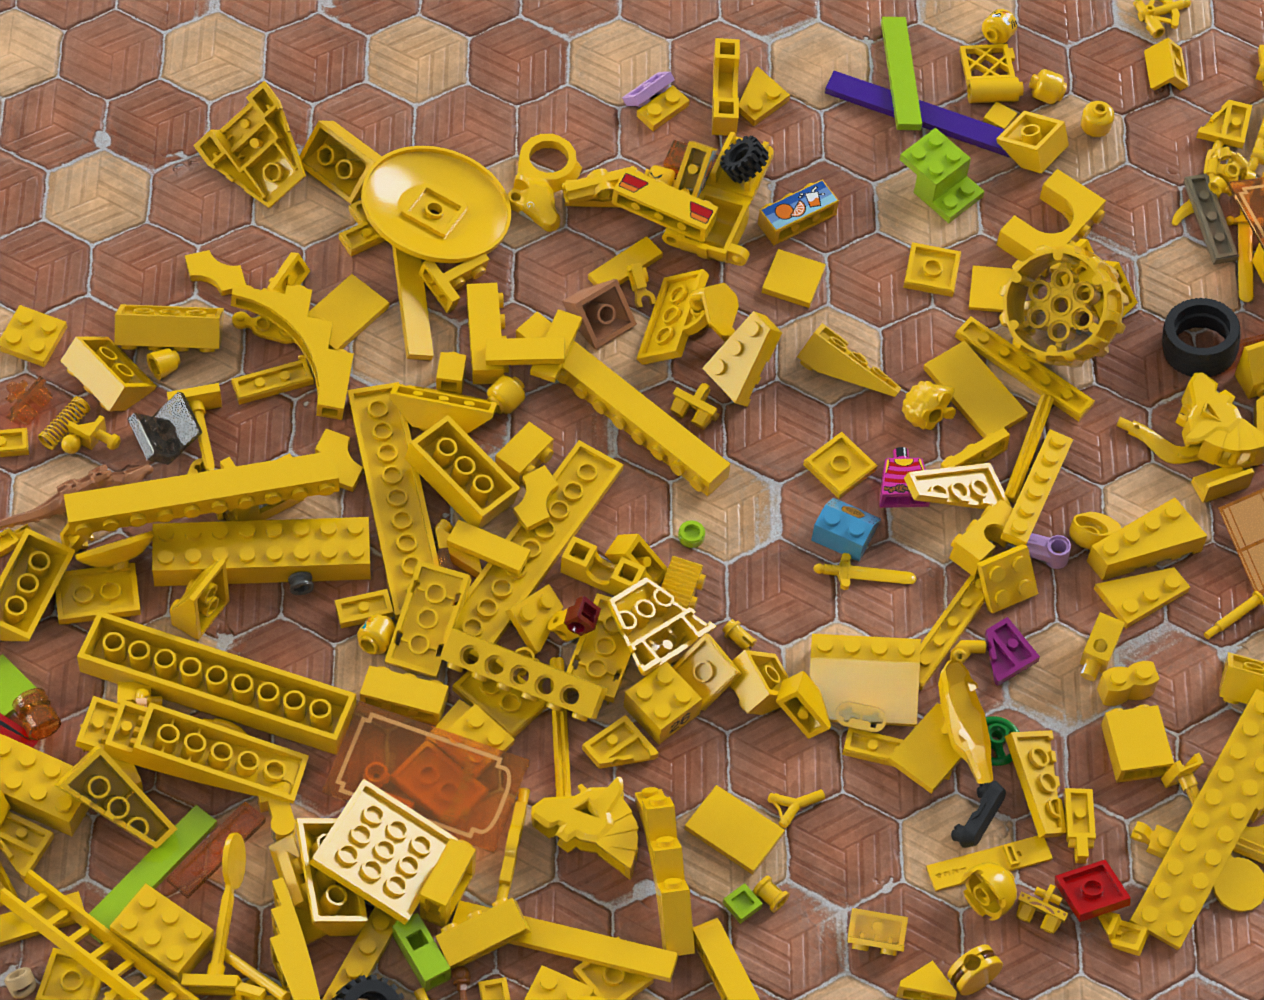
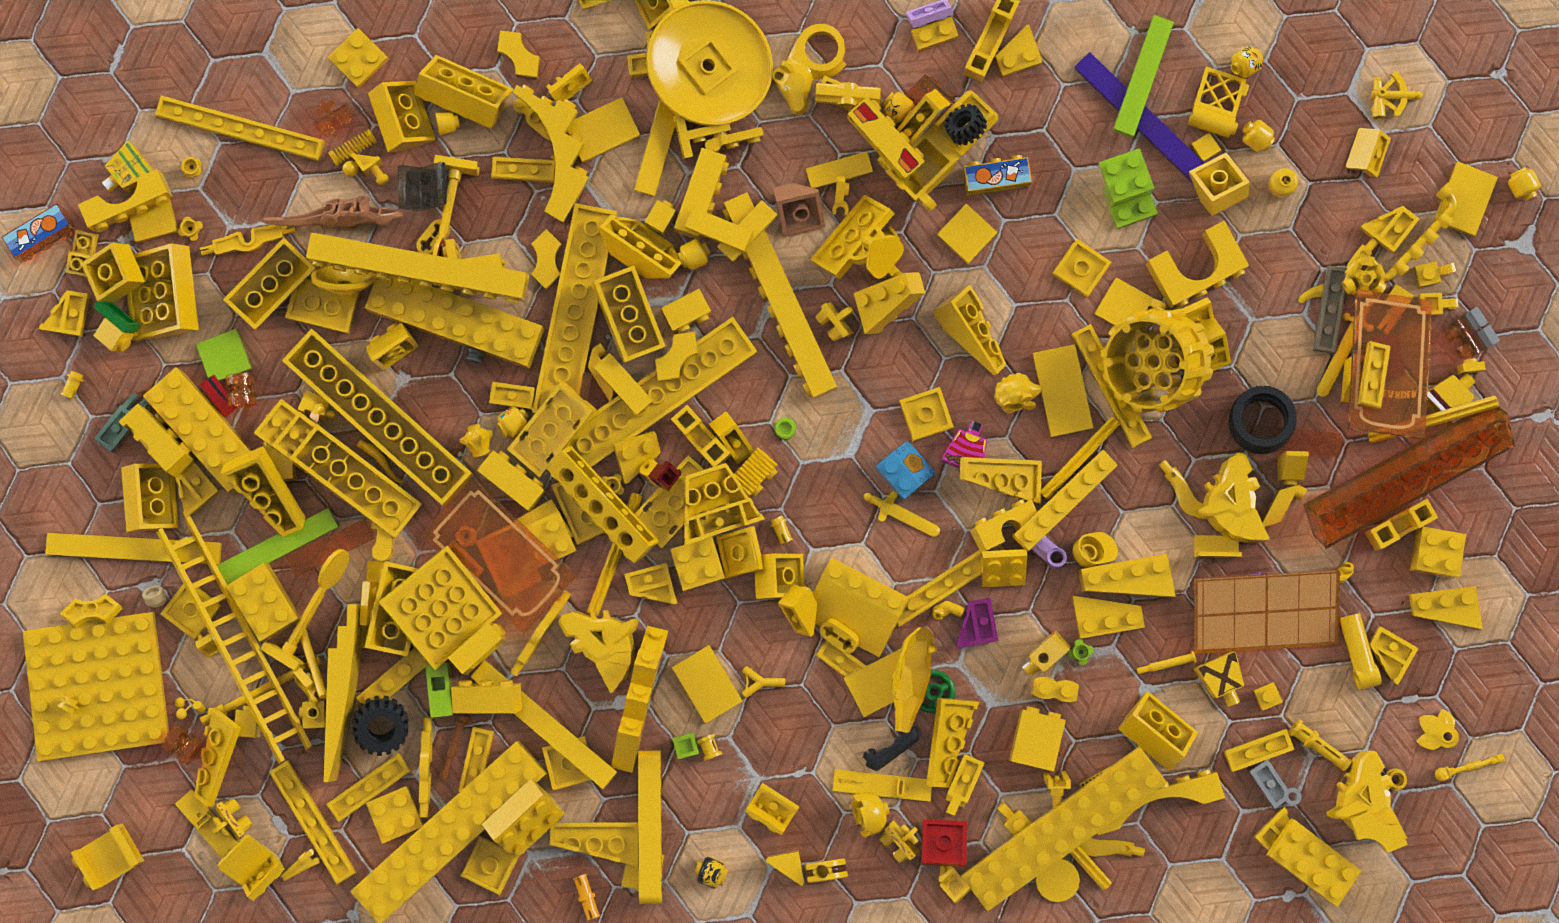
camera: 30 degrees right, 25 degrees up
yellow plate [940,427,1010,469] -> none
none -> yellow rock [459,423,493,457]
none -> yellow hinge [705,127,764,152]
none -> lime plate [1068,639,1094,665]

